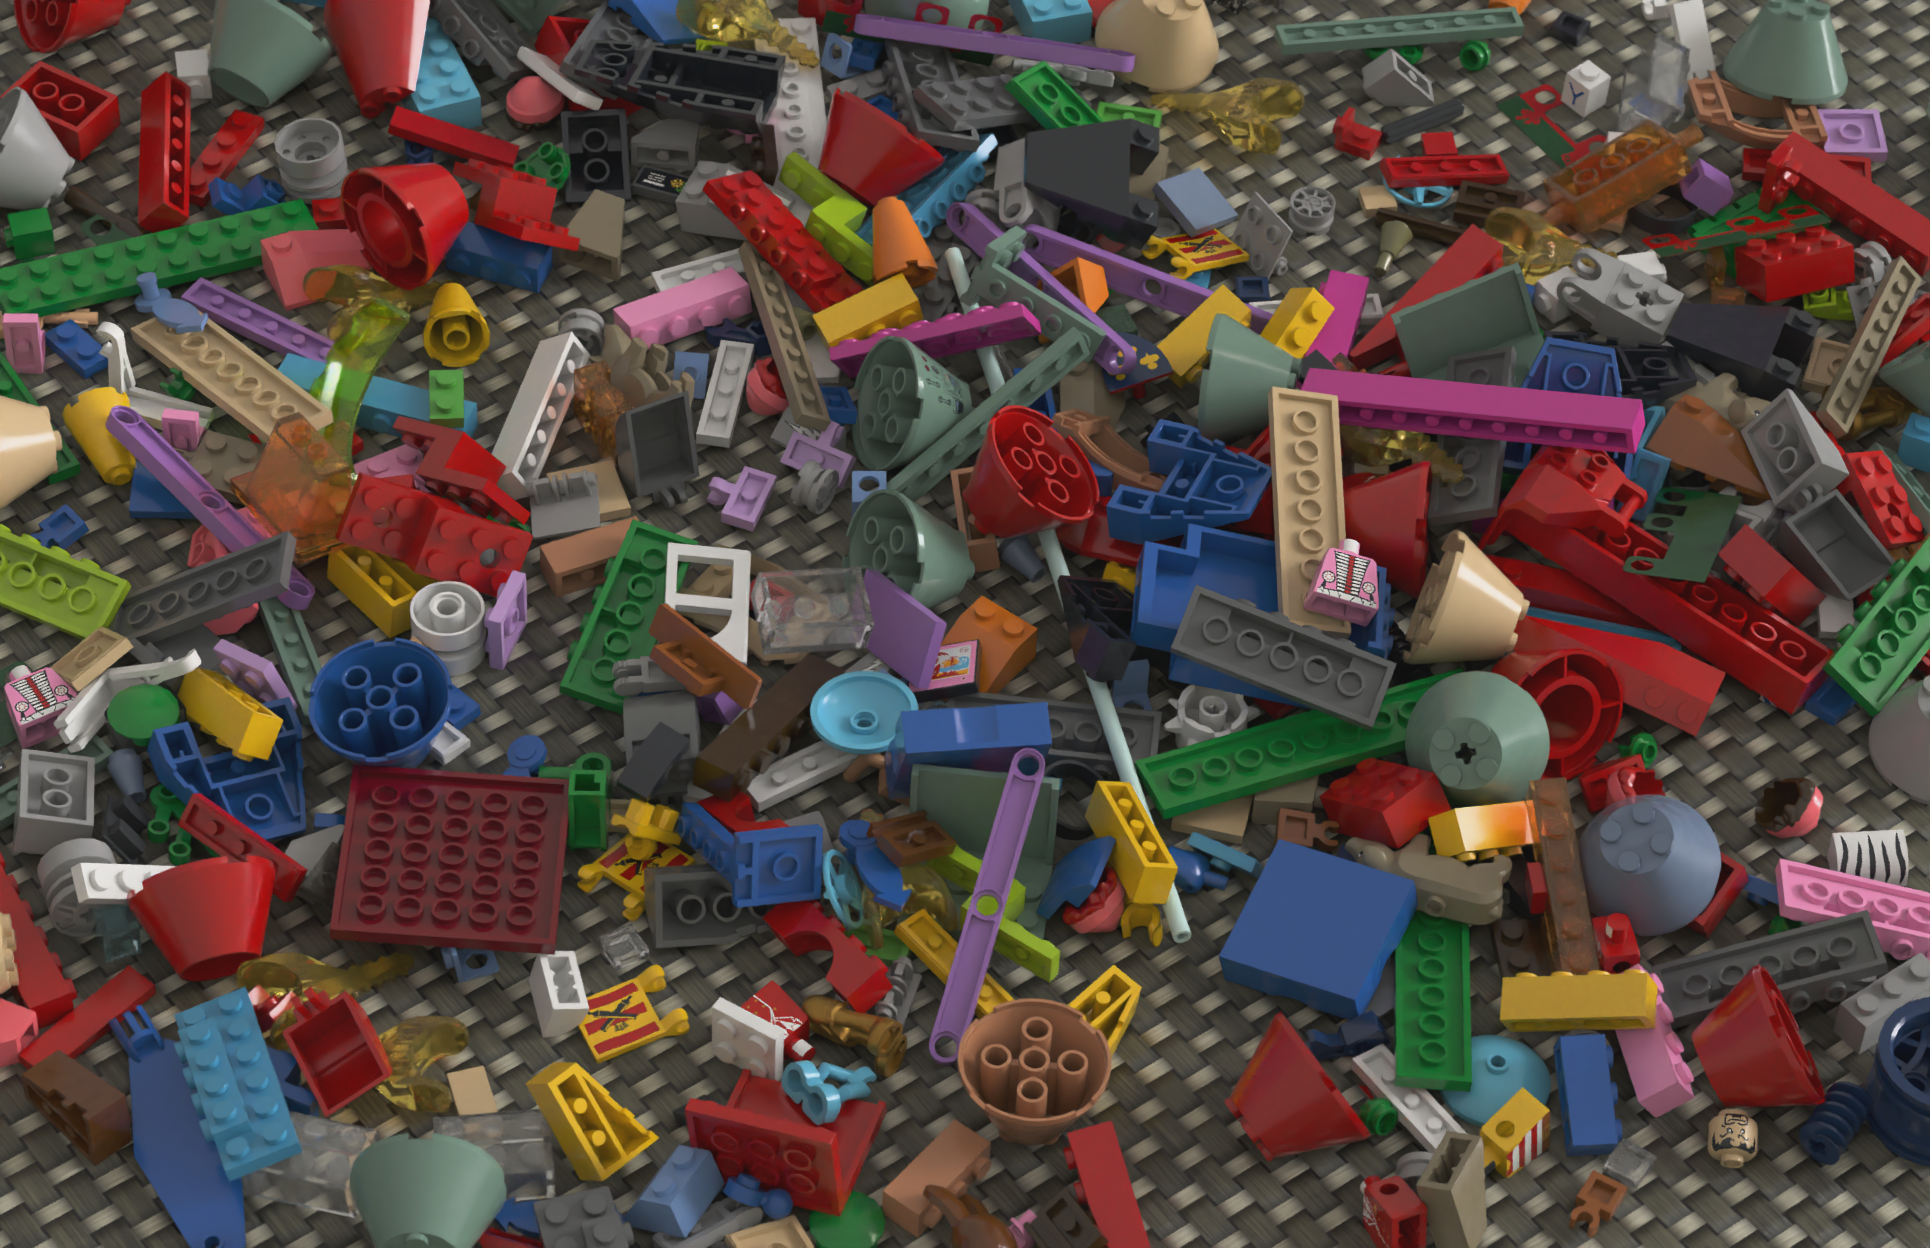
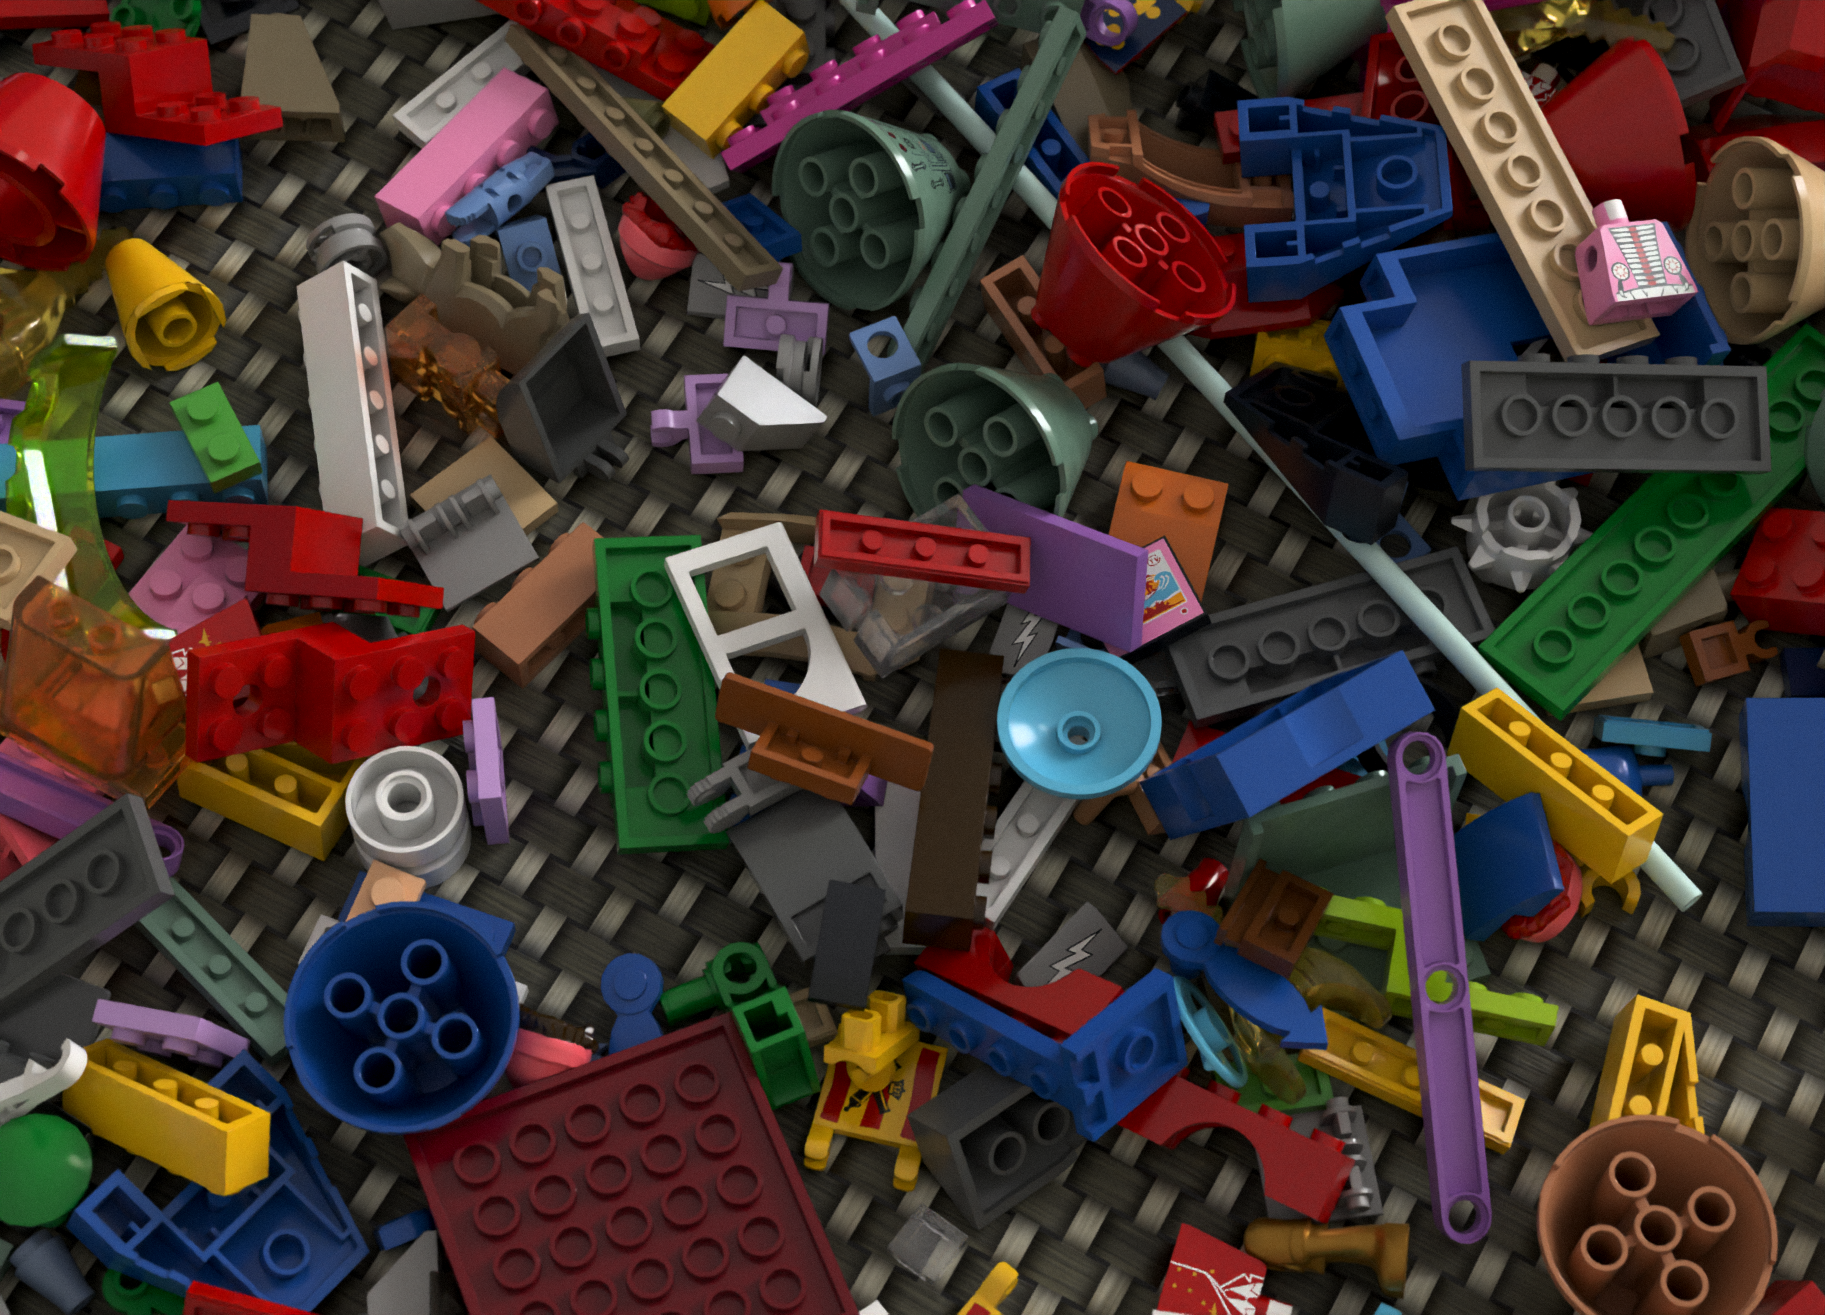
camera: 25 degrees left, 15 degrees up
none -> medium blue hinge [445,152,555,247]
none -> coral hair [504,1003,600,1089]
none -> slope [696,355,828,451]
none -> red tile [814,509,1031,594]

